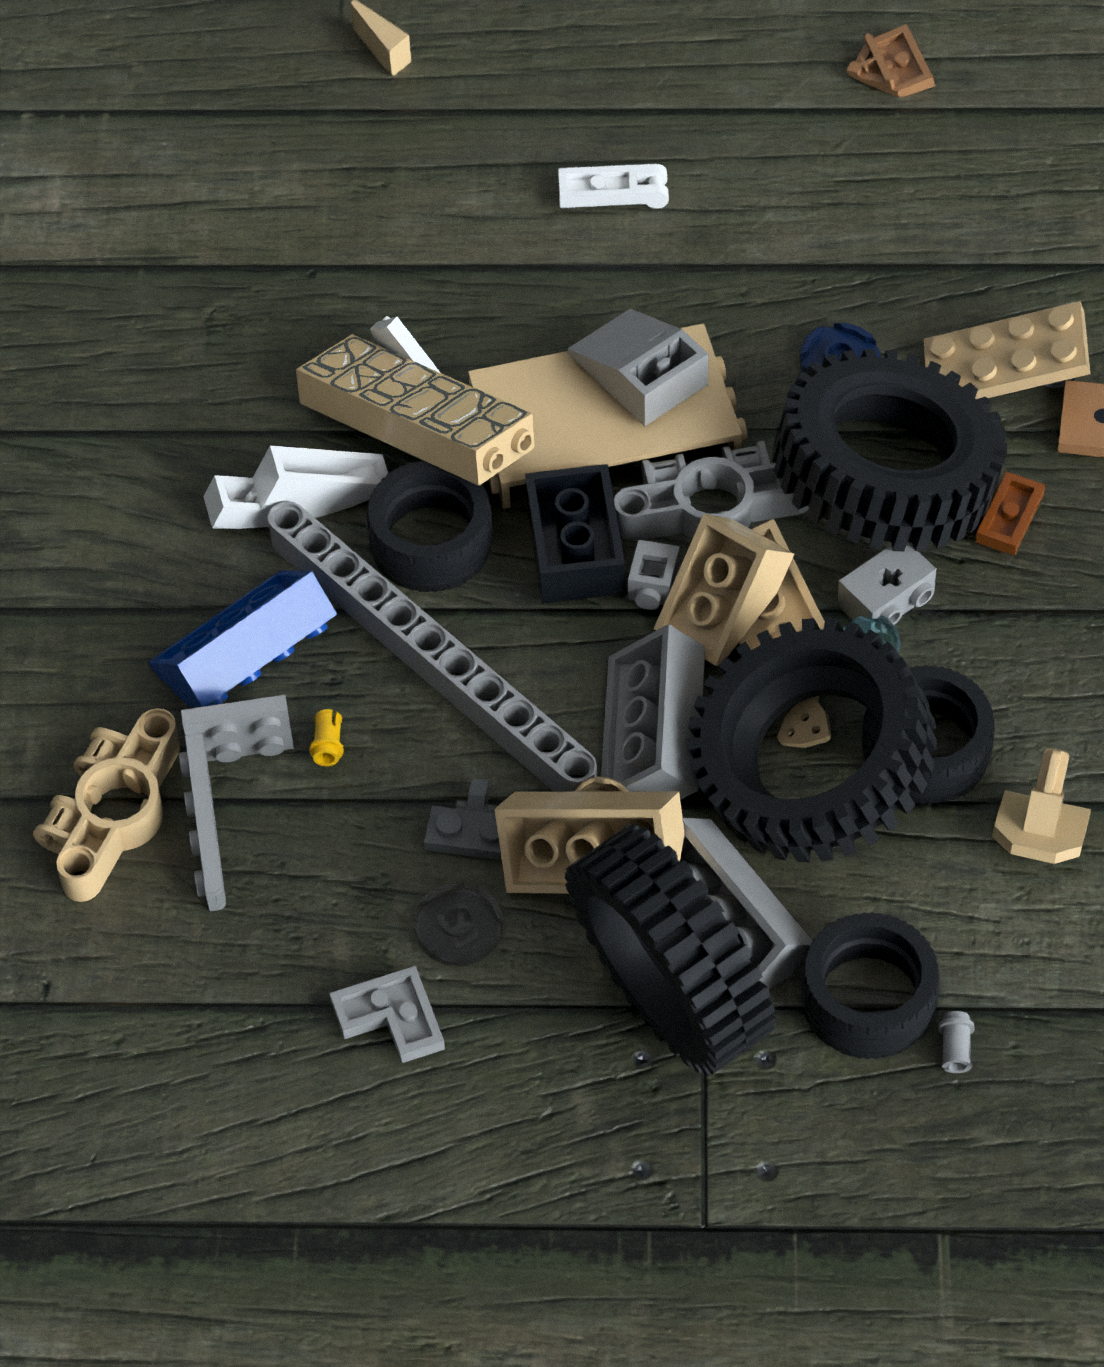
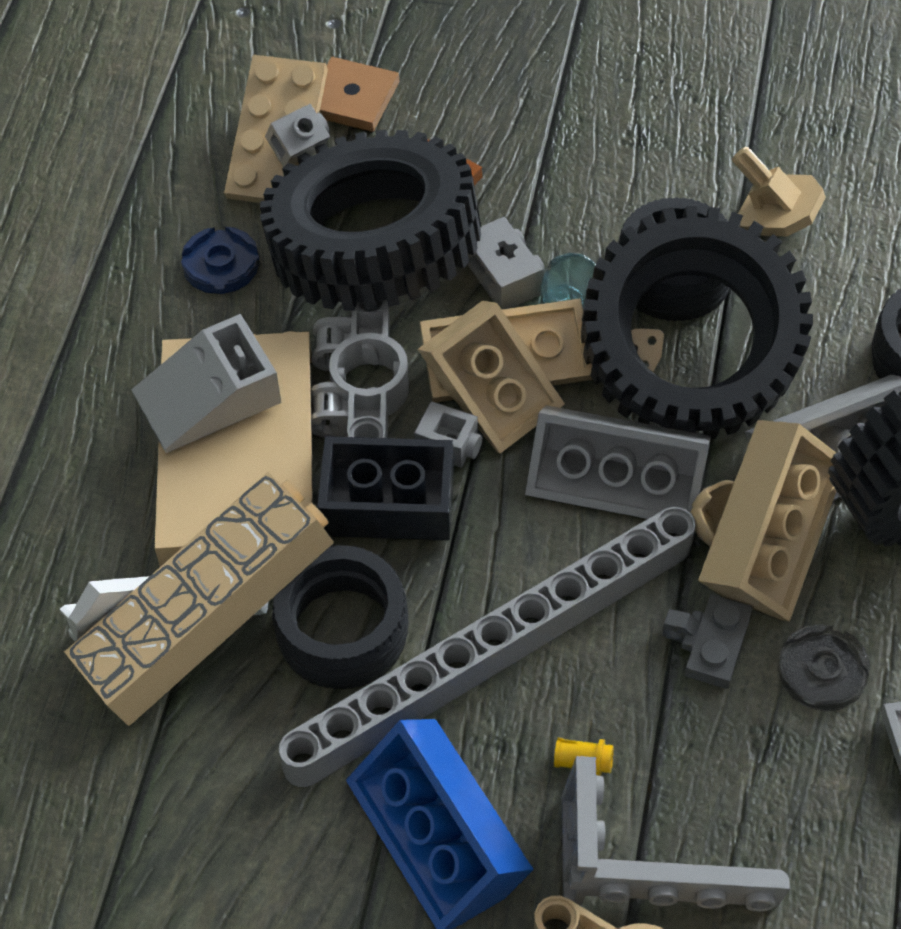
camera: 80 degrees left, 0 degrees up
white slope [203,446,388,529] -> none
none -> light grey brick [265,103,330,167]

